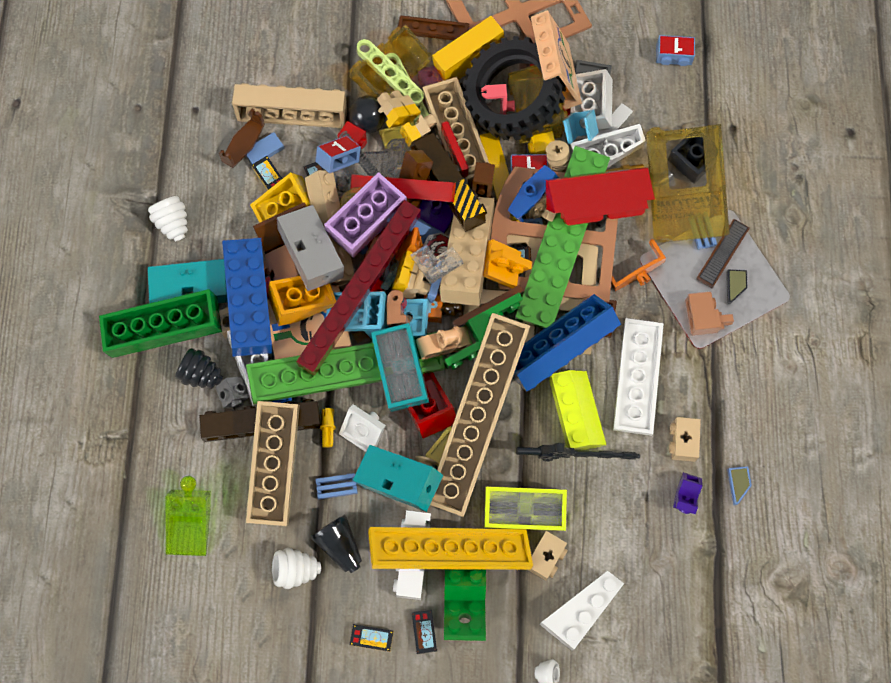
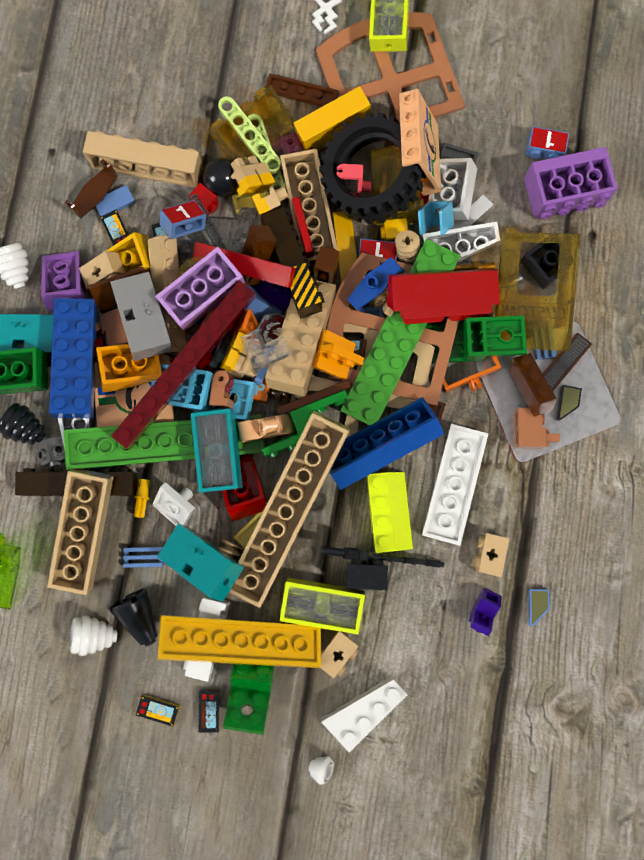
camera: 10 degrees right, 10 degrees up
none -> medium lavender slope [41,251,86,312]
none -> tan brick [79,251,125,289]
none -> black brick [346,560,388,591]
none -> green bracket [425,315,527,364]
none -> reddish brown brick [509,353,557,417]
none -> medium lavender brick [524,147,618,220]

